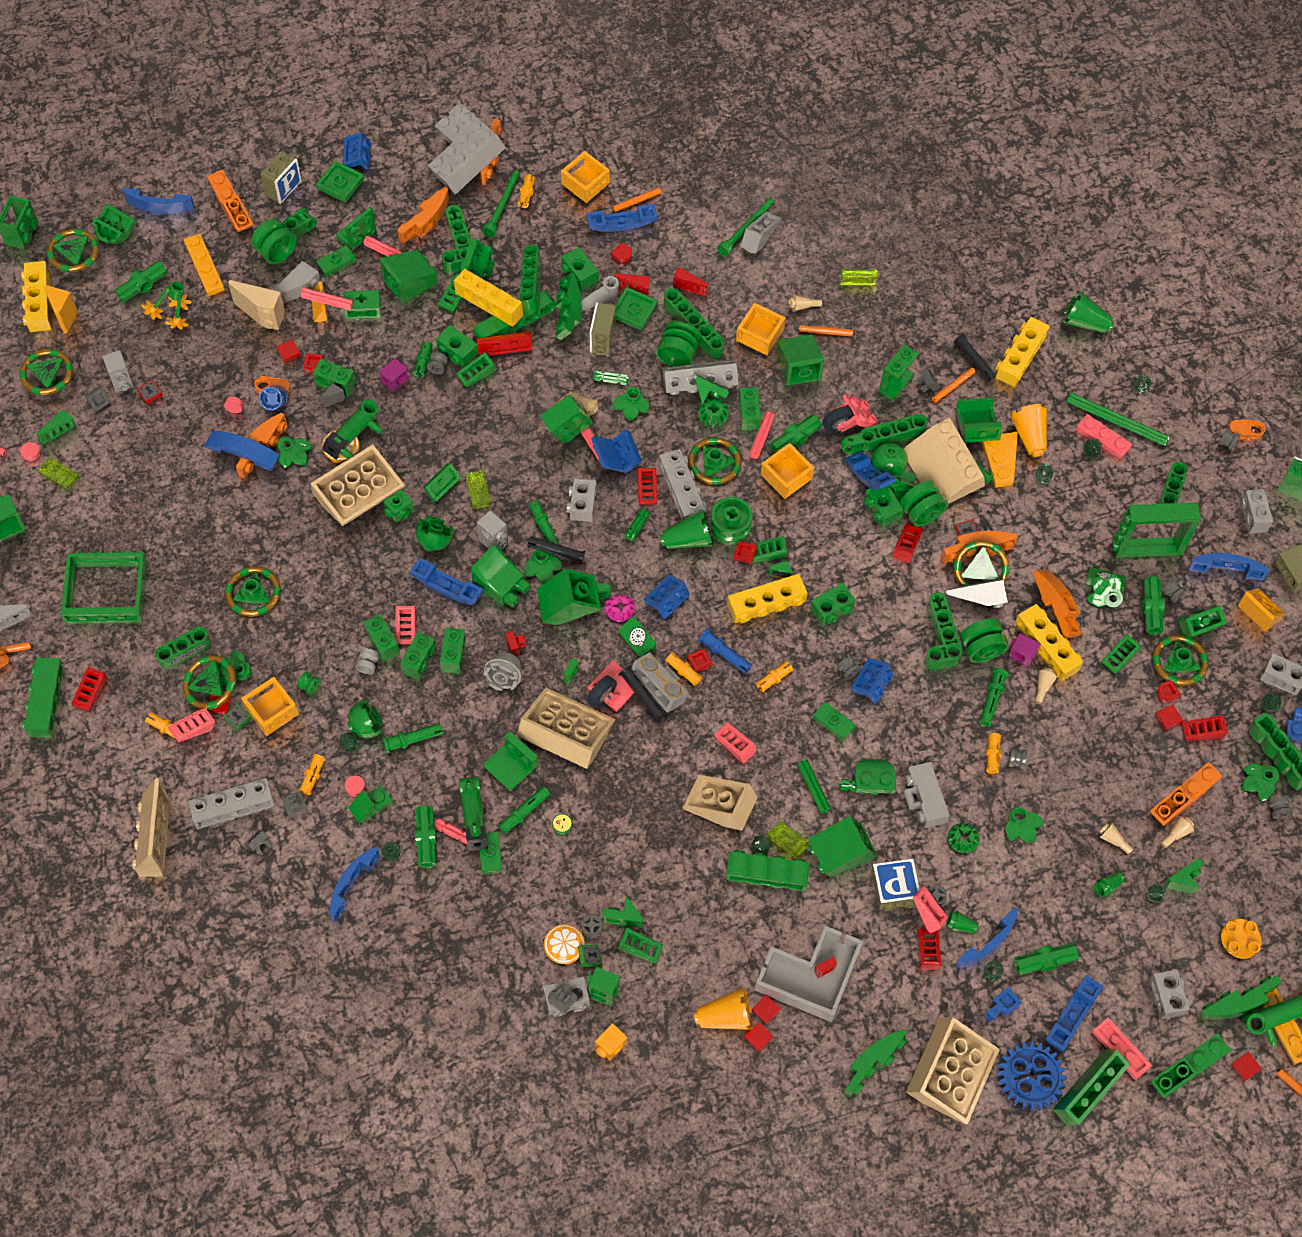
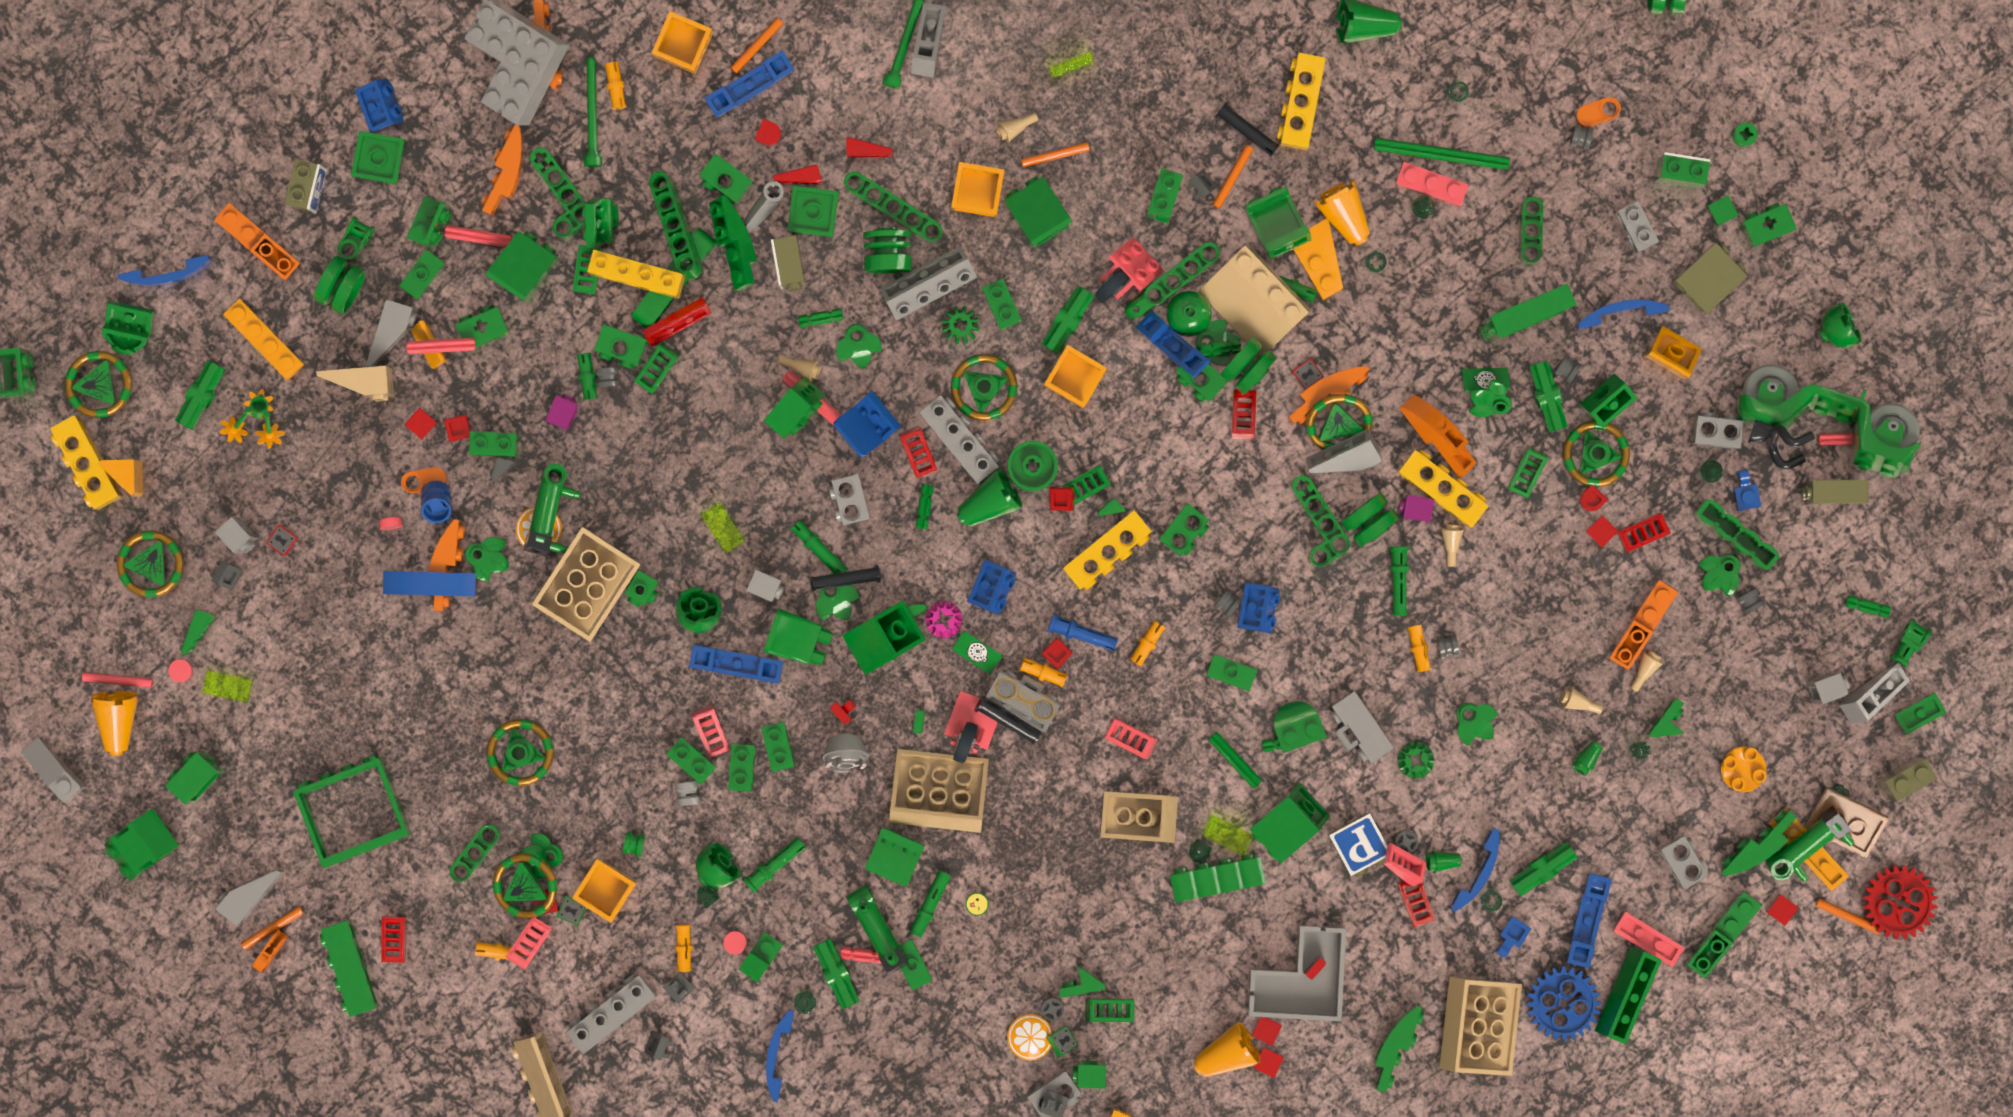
camera: 20 degrees left, 25 degrees up
green plate [422,463,461,502] -> none
green slope [693,373,729,403] -> none
coral axle [749,411,775,459] -> none

